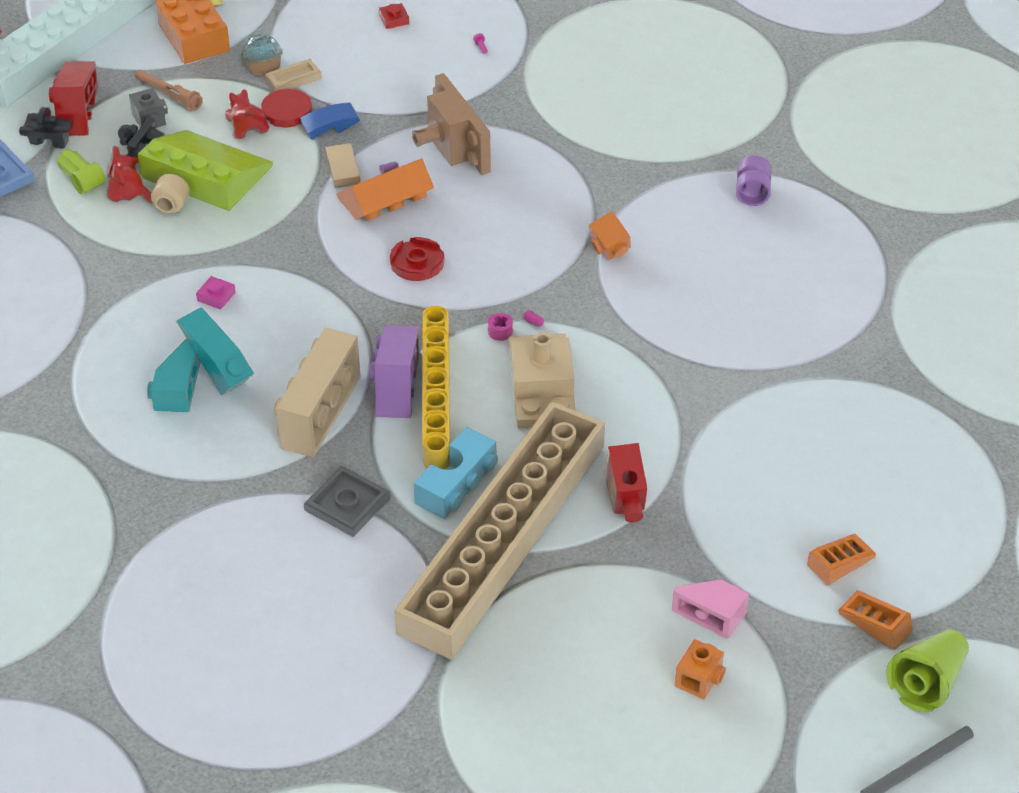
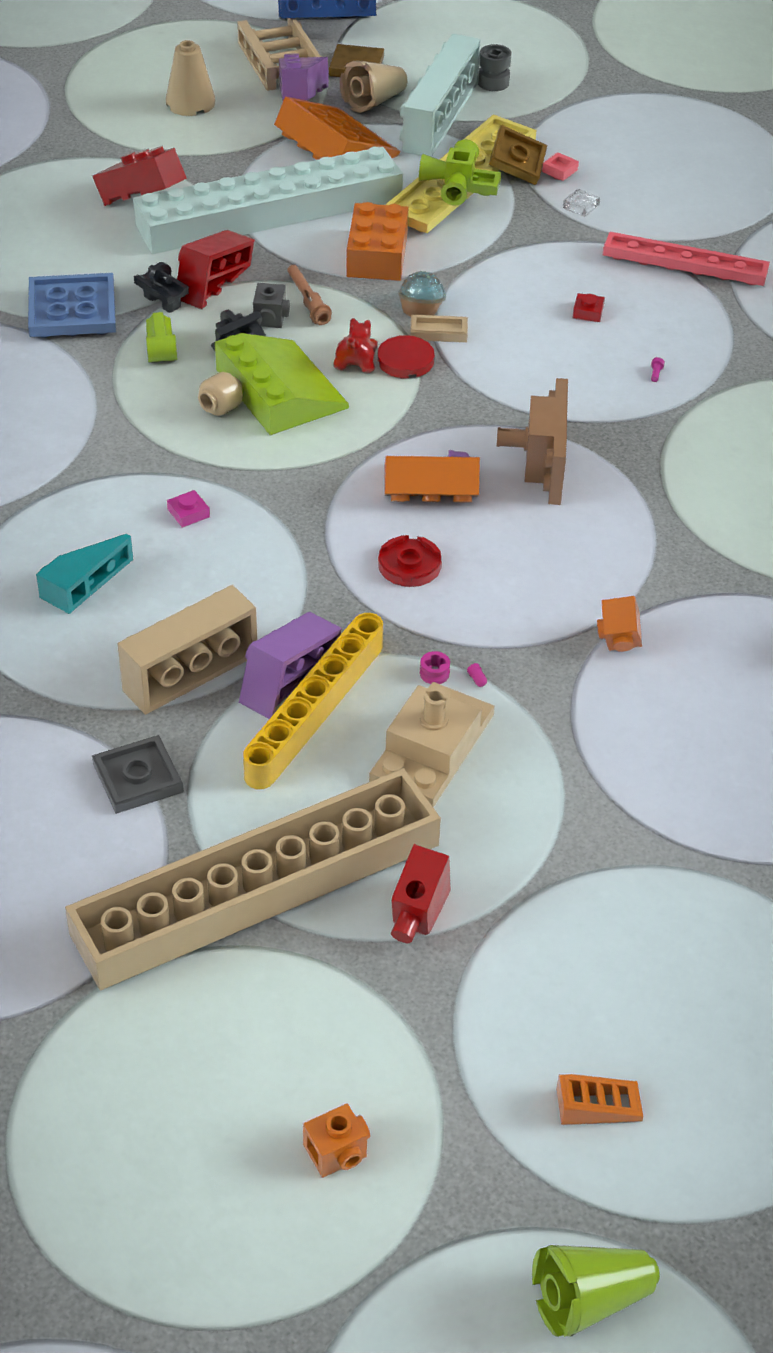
camera: 30 degrees right, 0 degrees up
red animal [107,146,152,203] -> none
teal slope [176,307,254,396] -> none
blue slope [300,102,360,140] -> none
tan tile [325,143,360,187] -> none
medium azure arch [413,427,498,519] -> none
bright pink slope [672,579,749,639] -> none
orange slope [838,590,913,649] -> none

